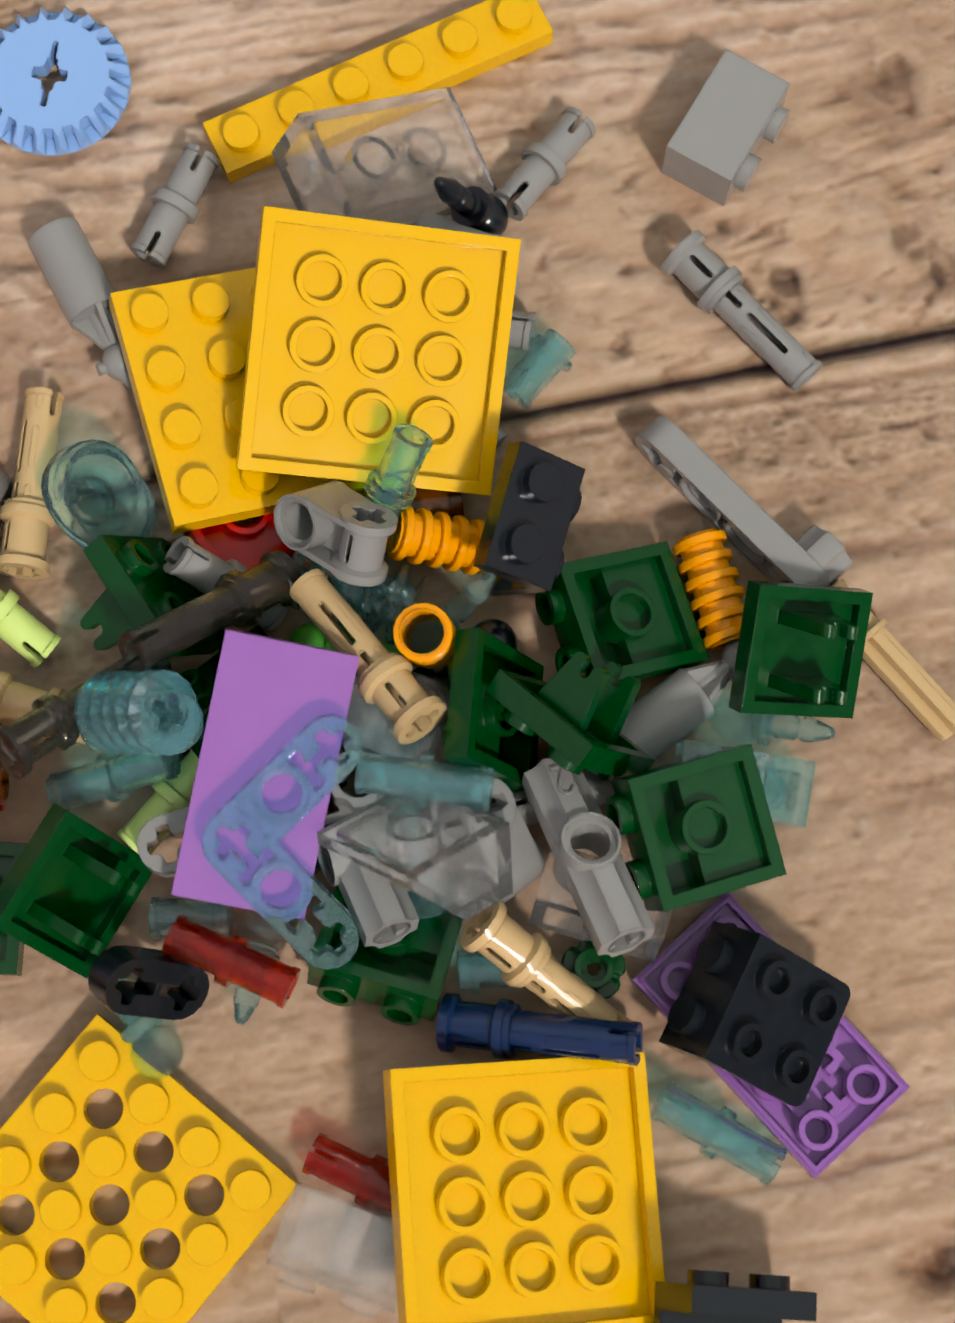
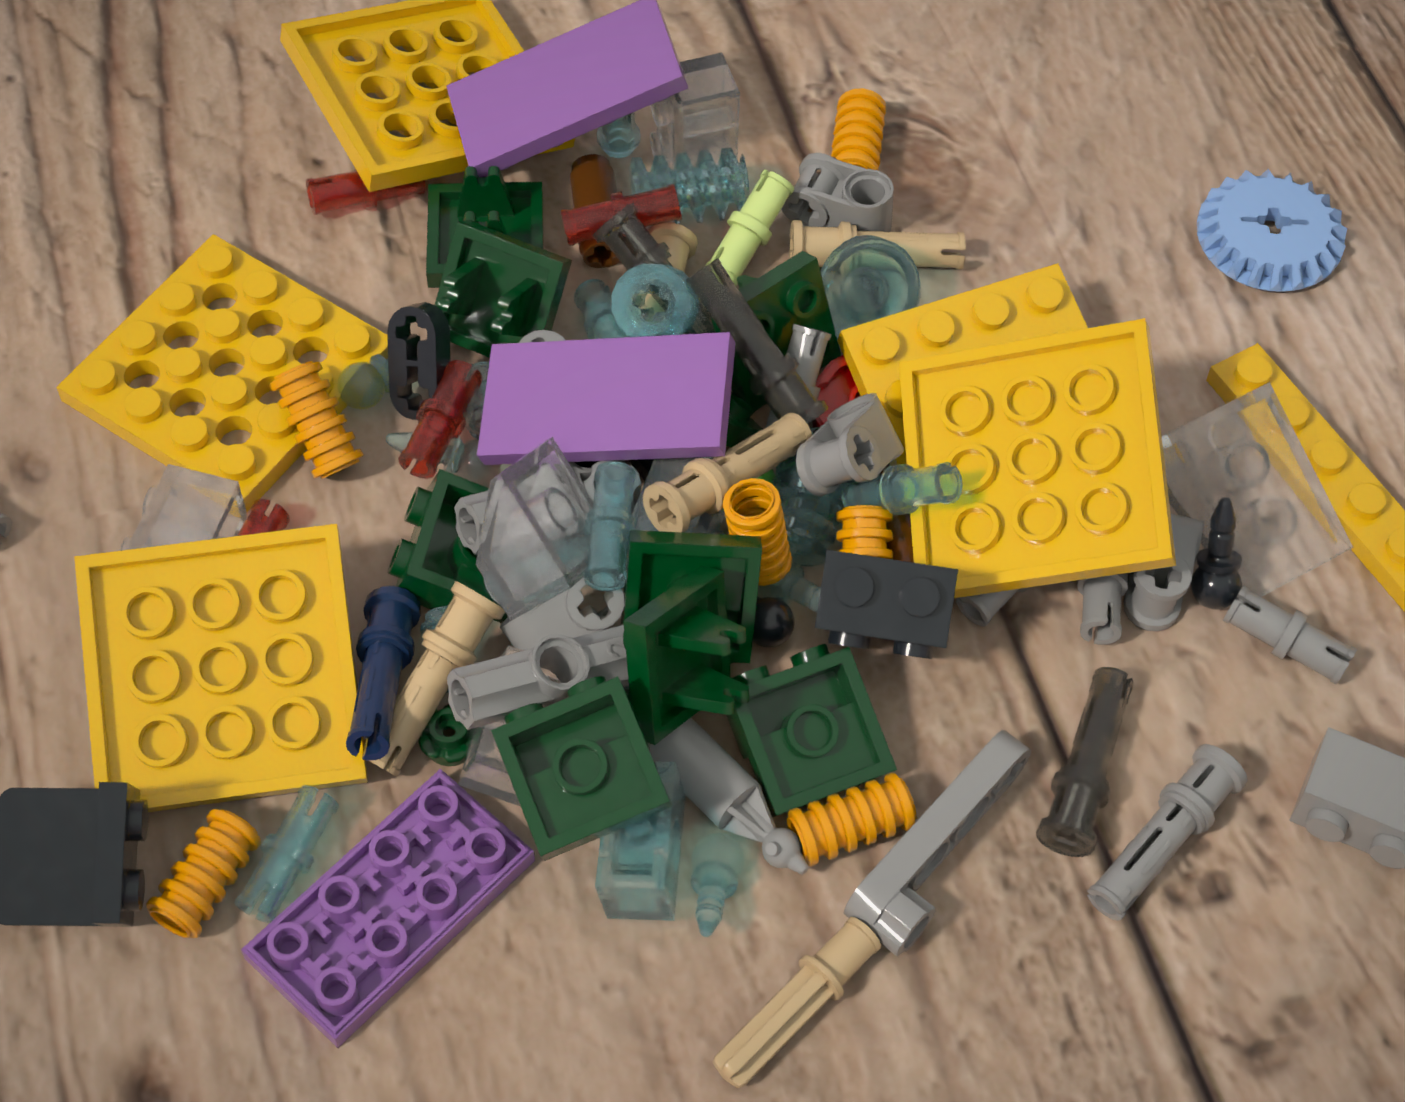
camera: 85 degrees right, 20 degrees down
light grey wheel [28,218,132,390] -> none
light grey pin [130,143,220,269] -> none
clear light blue beam [202,713,363,970] -> none
clear light blue pin [503,328,576,409] -> none
black bracket [659,921,850,1107] -> none
dark green plate [728,580,873,719] -> none
none -> light orange piece [146,809,261,938]
none -> light orange piece [269,361,364,479]
none -> clear smoke pin [1036,667,1134,857]

